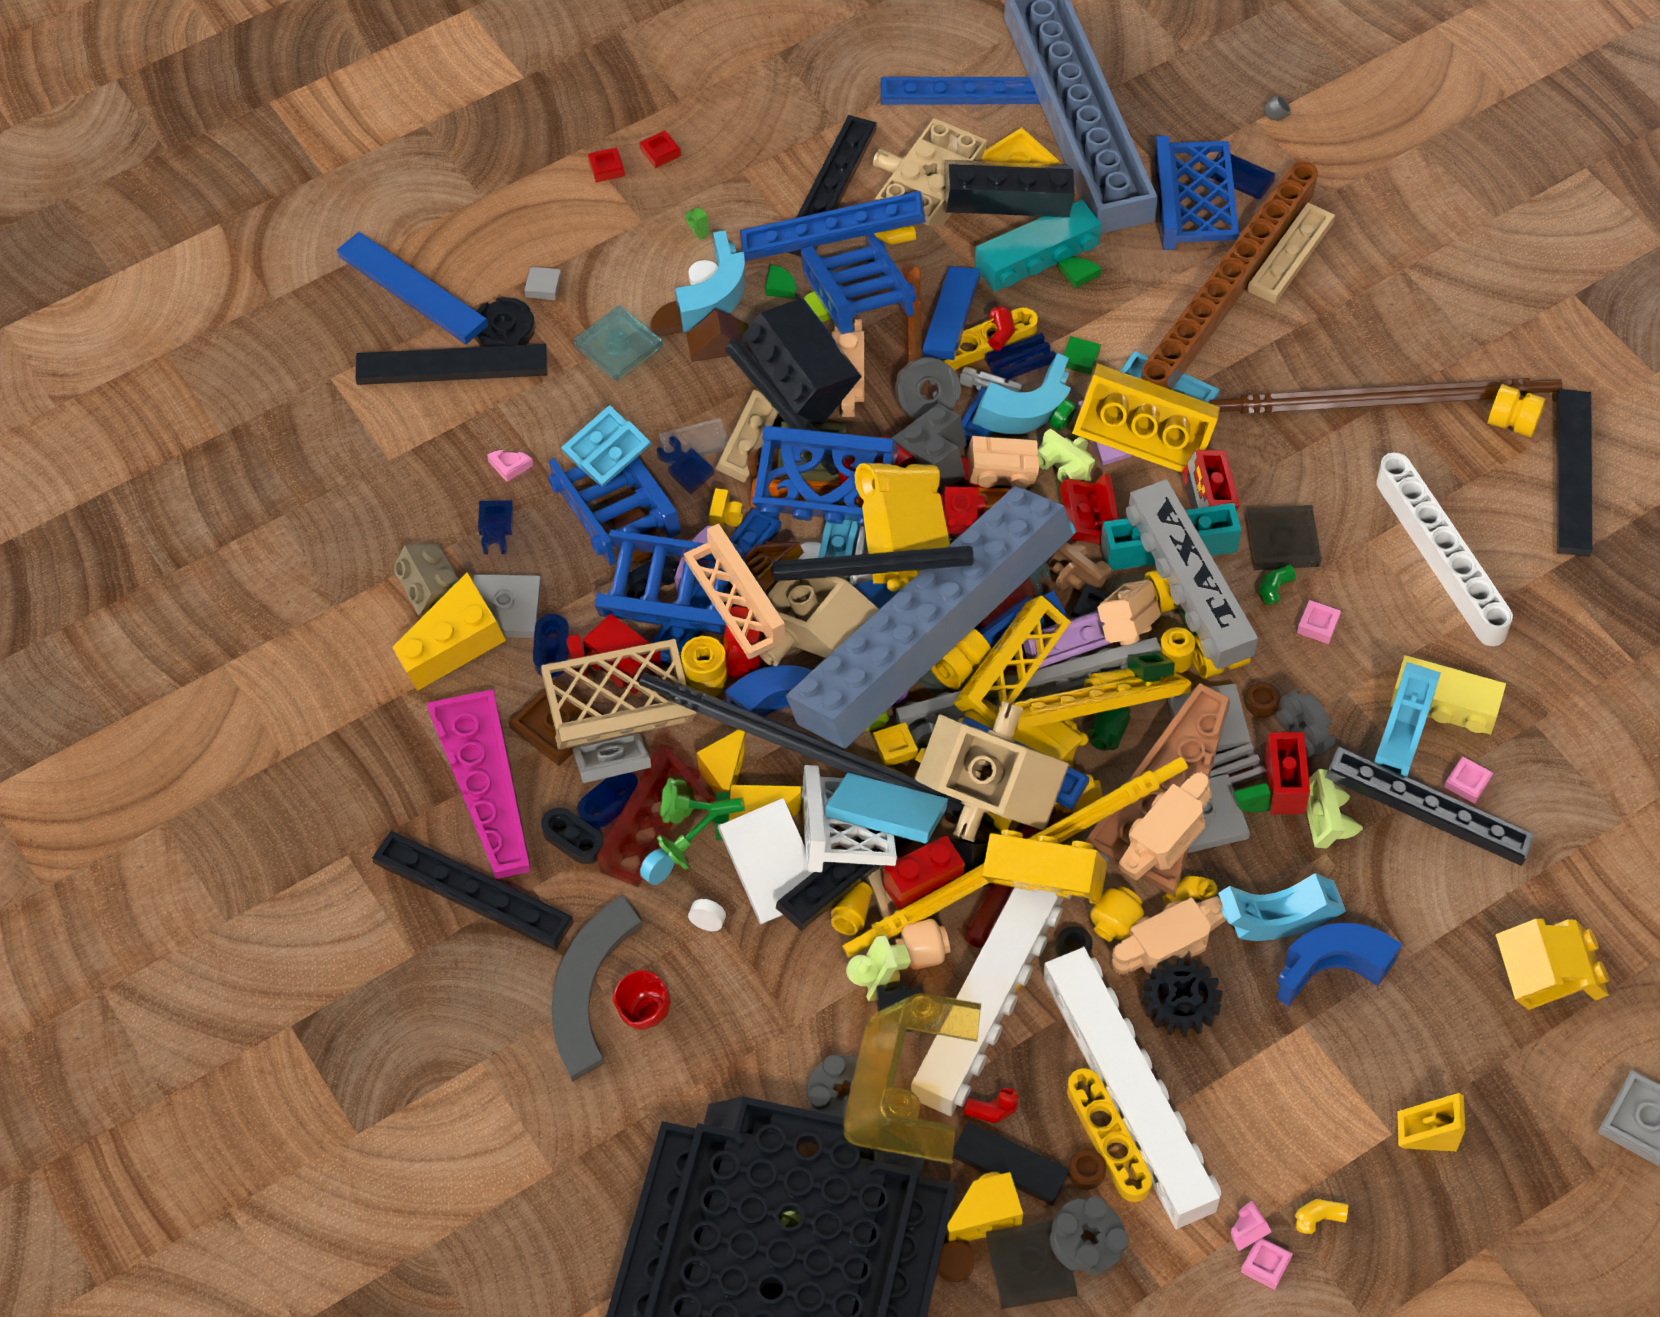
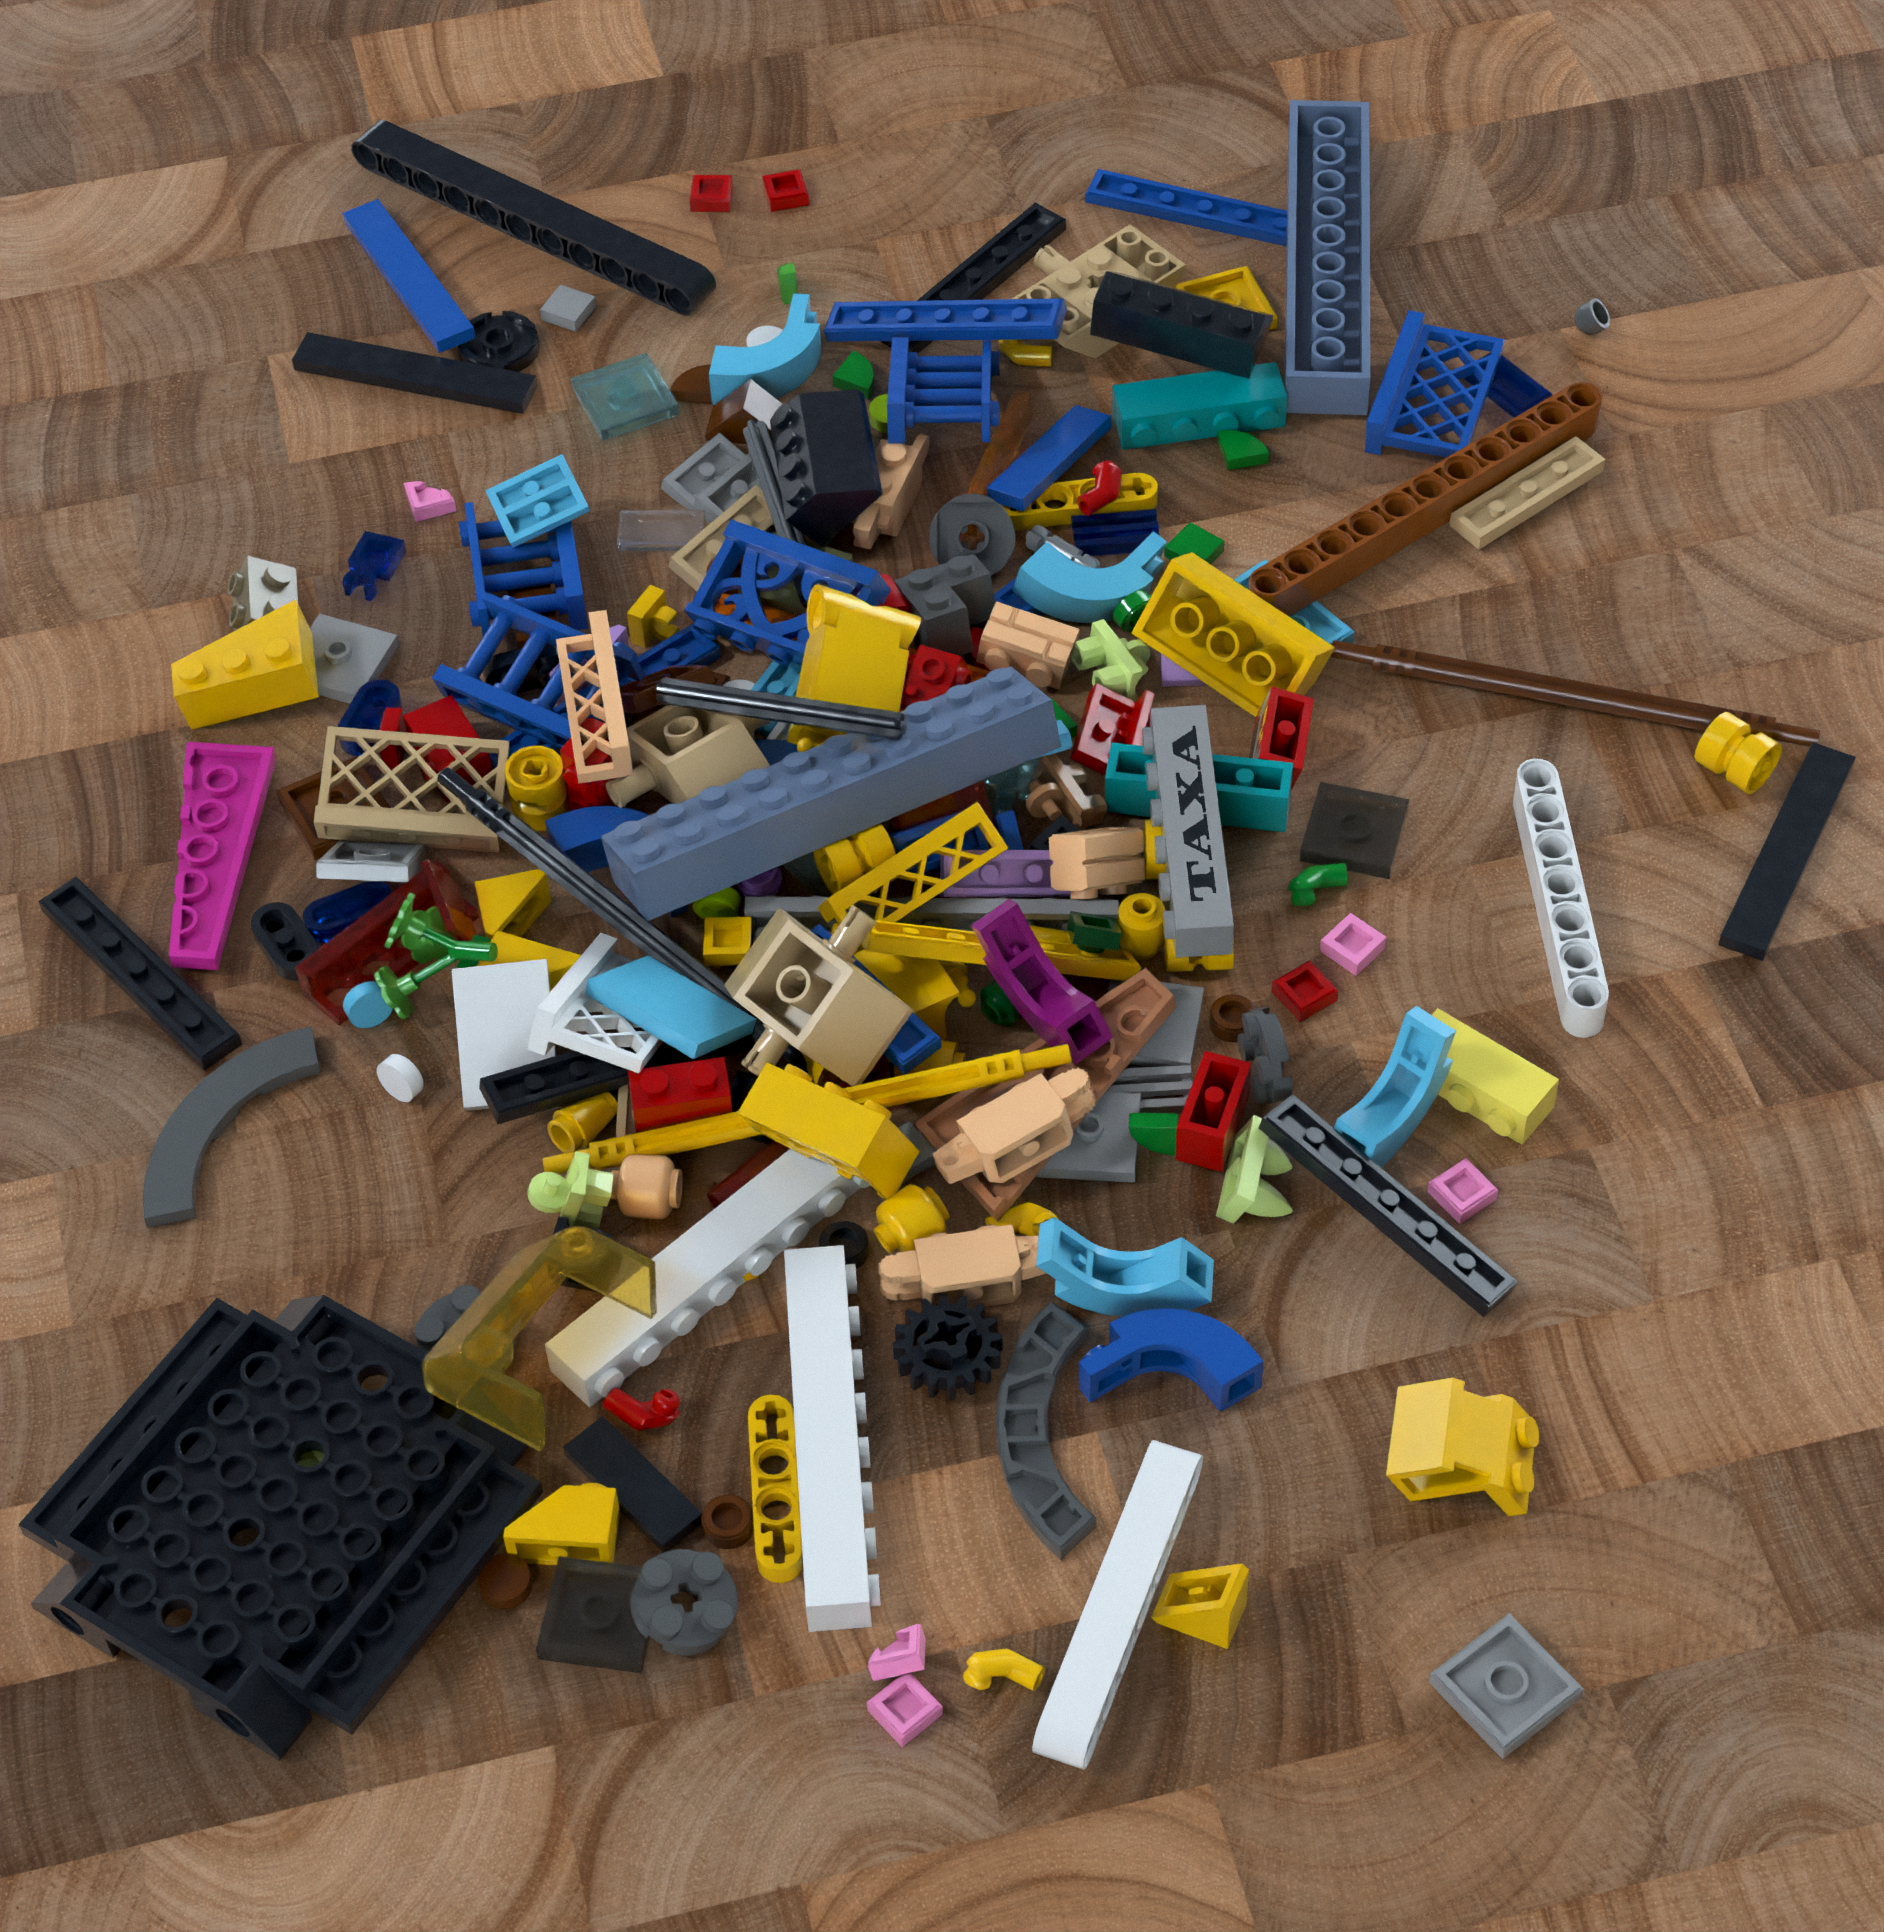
camera: 20 degrees right, 5 degrees down
red hair [612,970,671,1030] -> none
clear blue plate [657,436,715,495] -> none
none -> black beam [351,120,716,316]
none -> light grey slope [661,433,762,522]
none -> magenta arch [971,899,1113,1065]
none -> dark grey tile [996,1300,1096,1560]
none -> white beam [1032,1440,1203,1770]
none -> red tile [1271,960,1338,1022]

